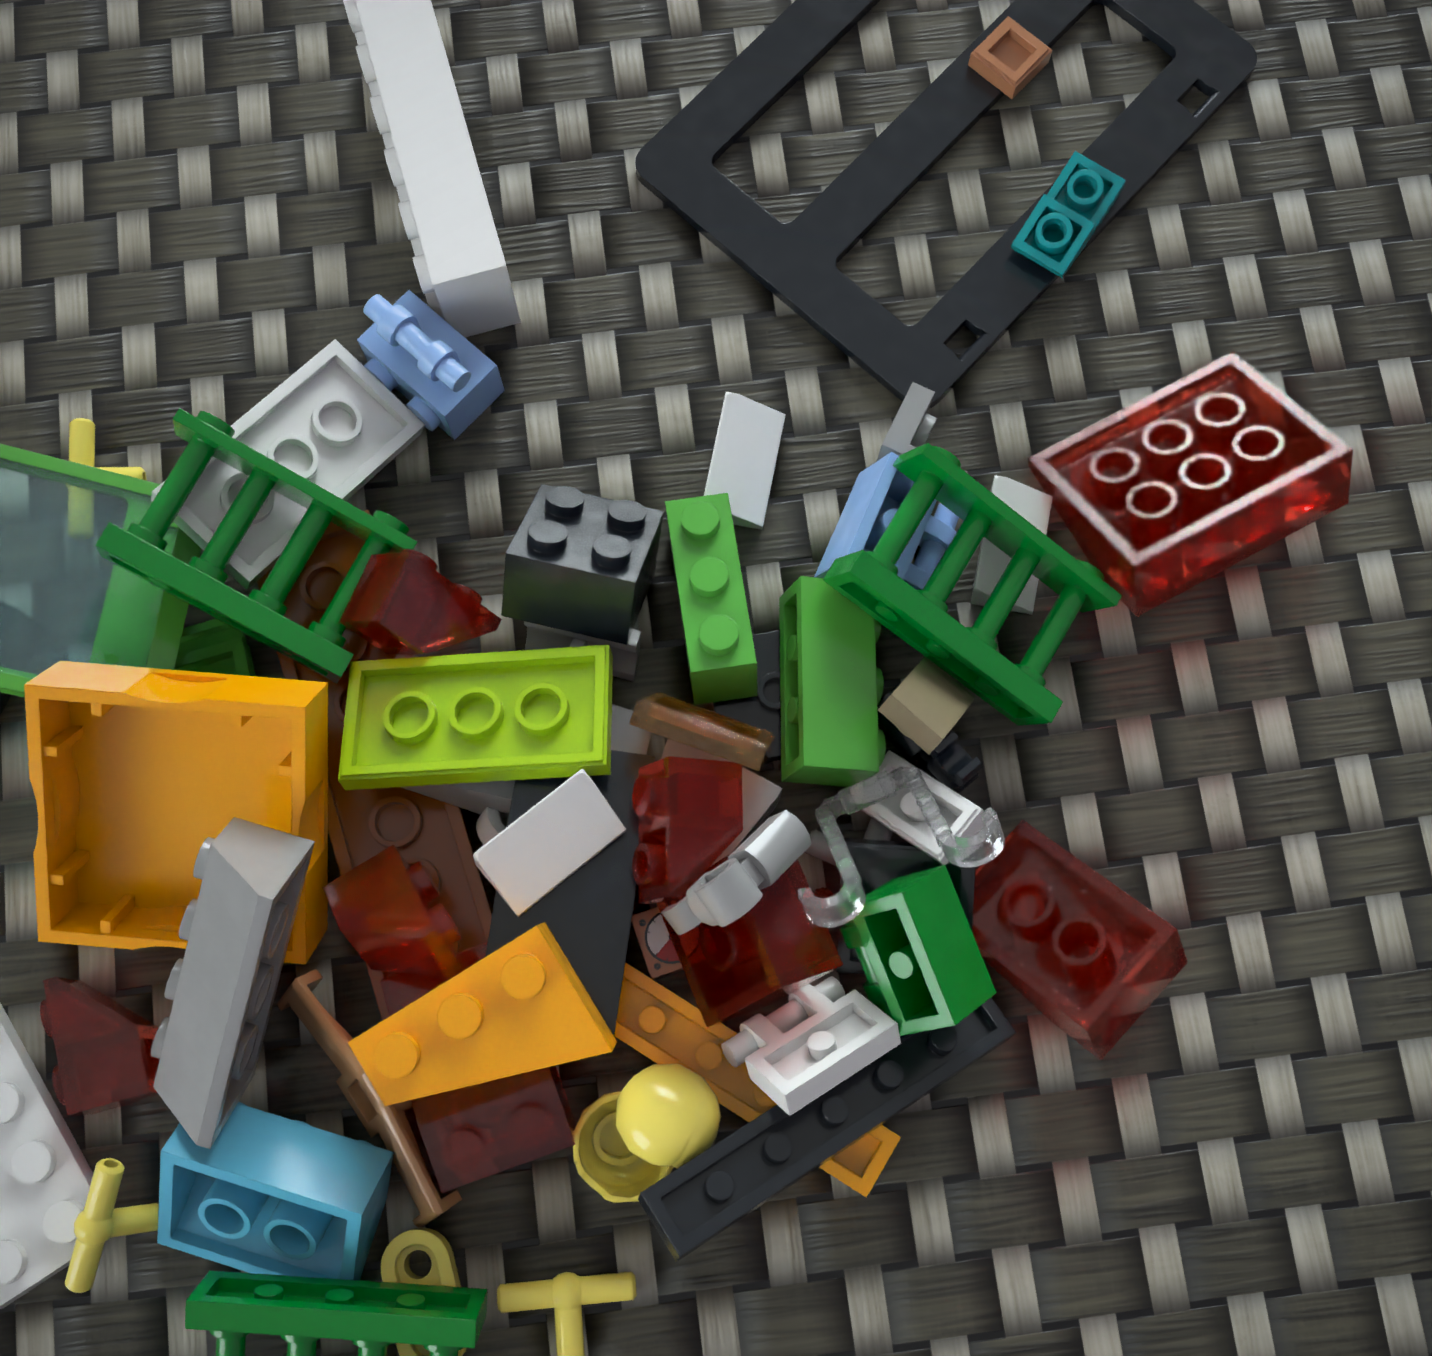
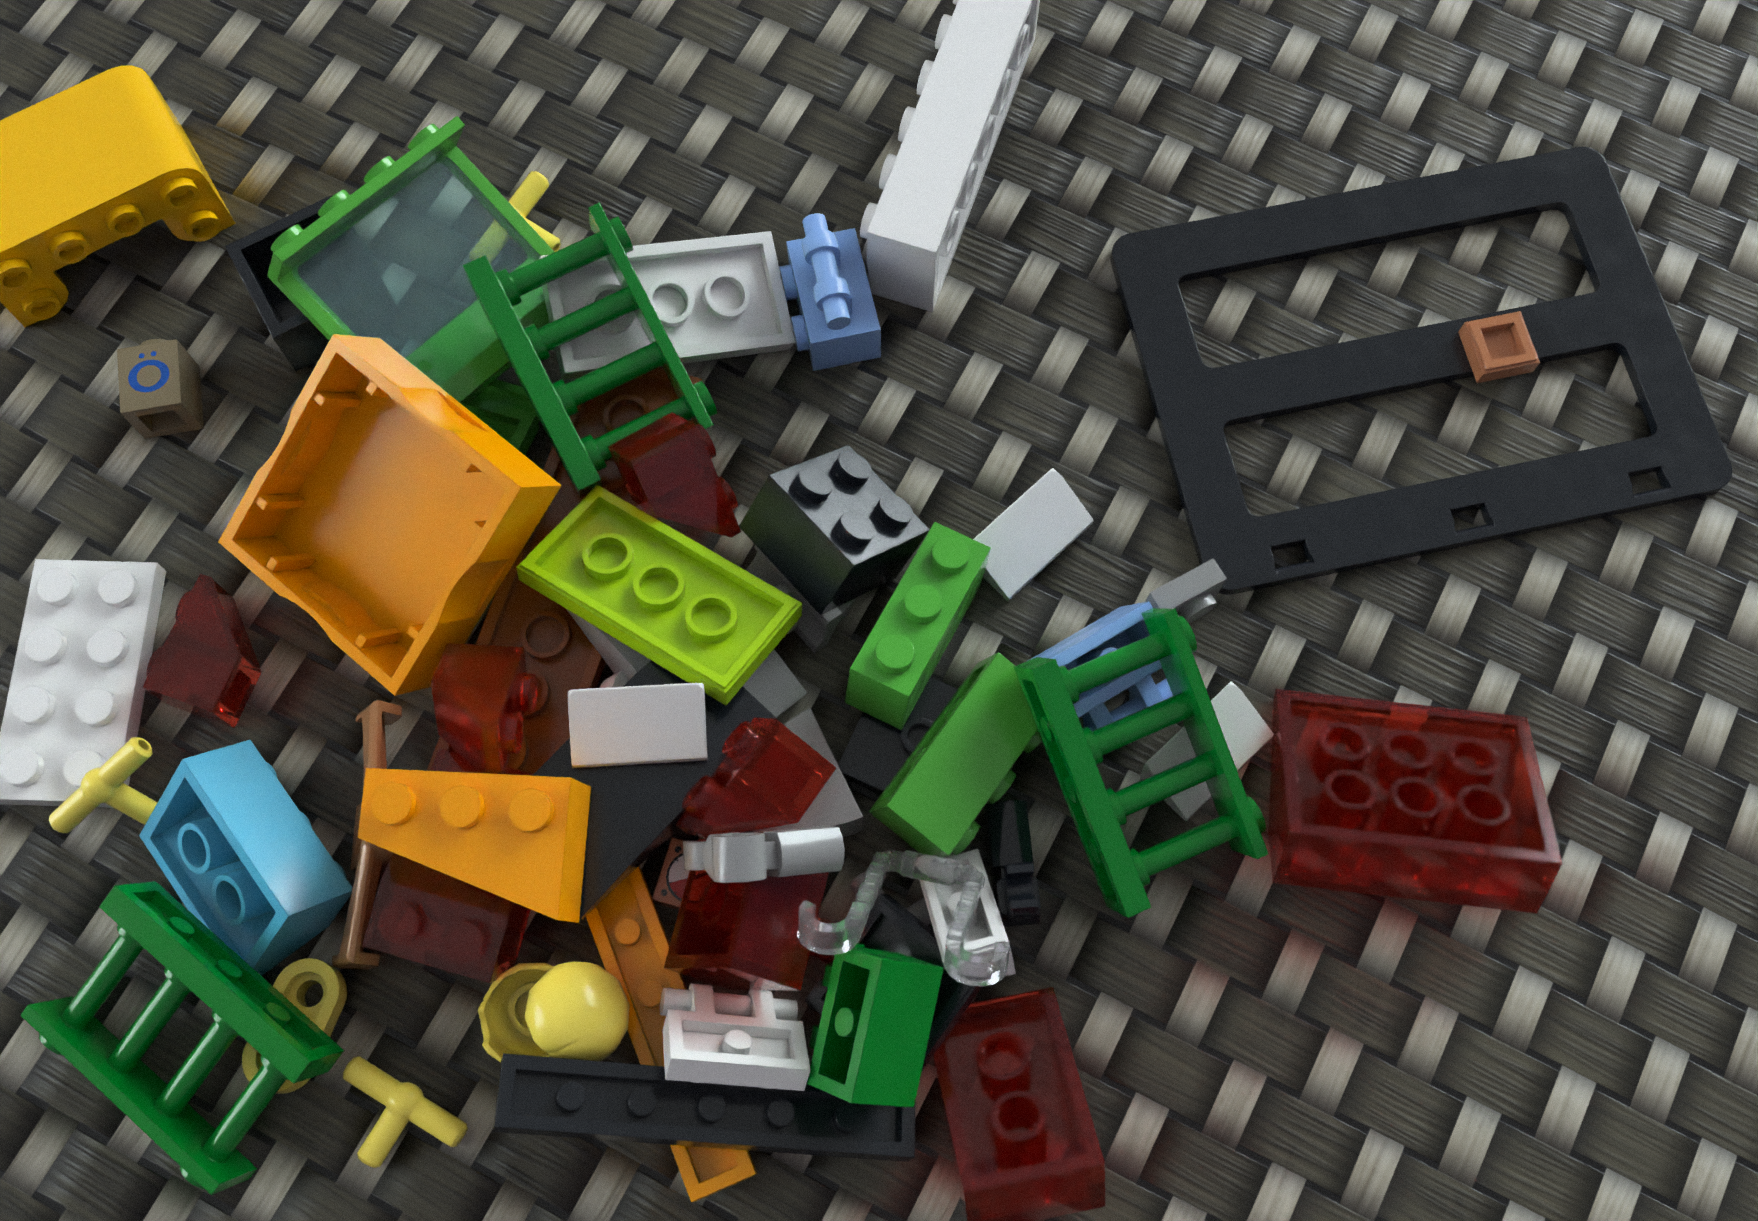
camera: 35 degrees right, 5 degrees down
light grey slope [151,817,315,1149] -> none
clear orange tile [629,692,775,771] -> none
dark tan slope [878,657,975,754] -> none
teal slope [1011,151,1126,278] -> none

